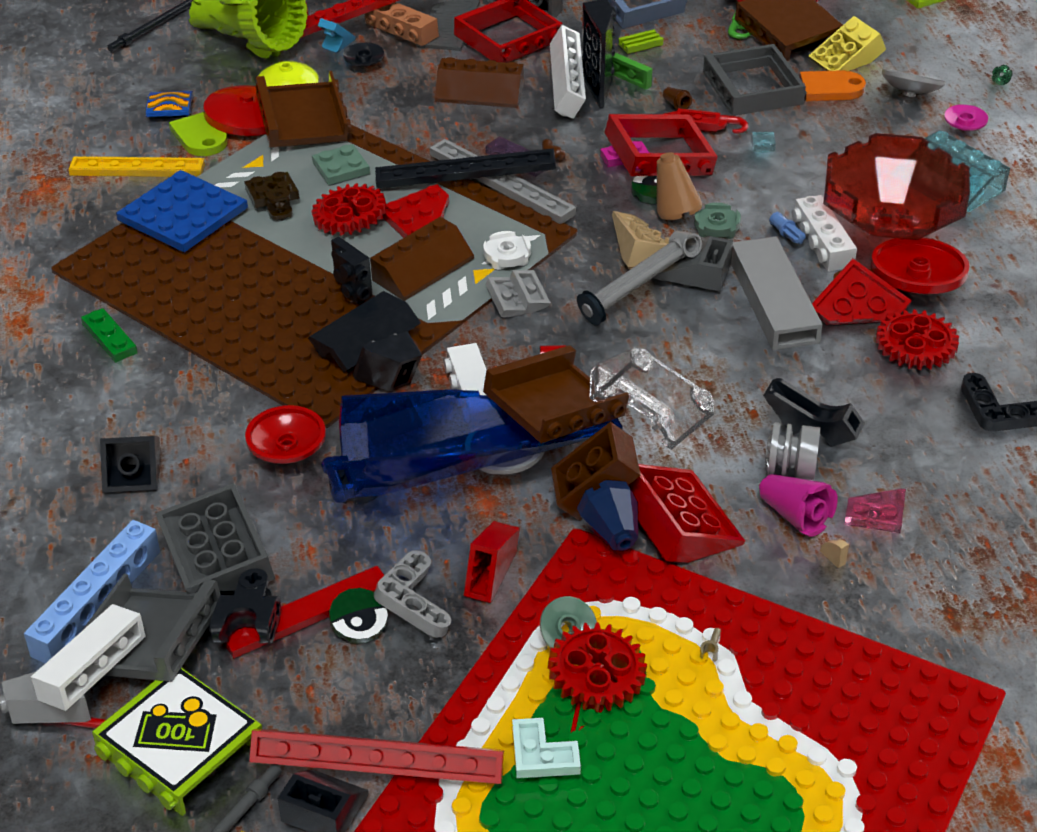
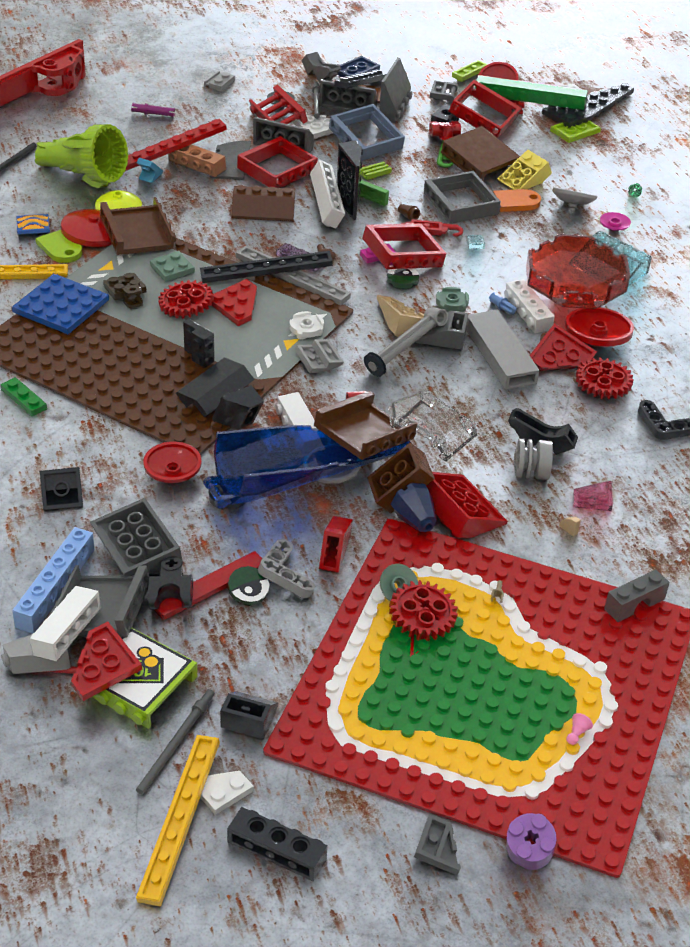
camera: 10 degrees left, 0 degrees up
red plate [249,729,504,784] -> none
black dish [343,43,384,67] -> none
reddish brown slope [370,216,474,301] -> none
light aqua plate [512,718,581,778] -> none
medium nougat cone [657,152,702,220] -> none
dark pink cone [759,474,838,537] -> none
none -> red plate [71,621,143,701]
none -> dark grey arch [604,569,670,622]

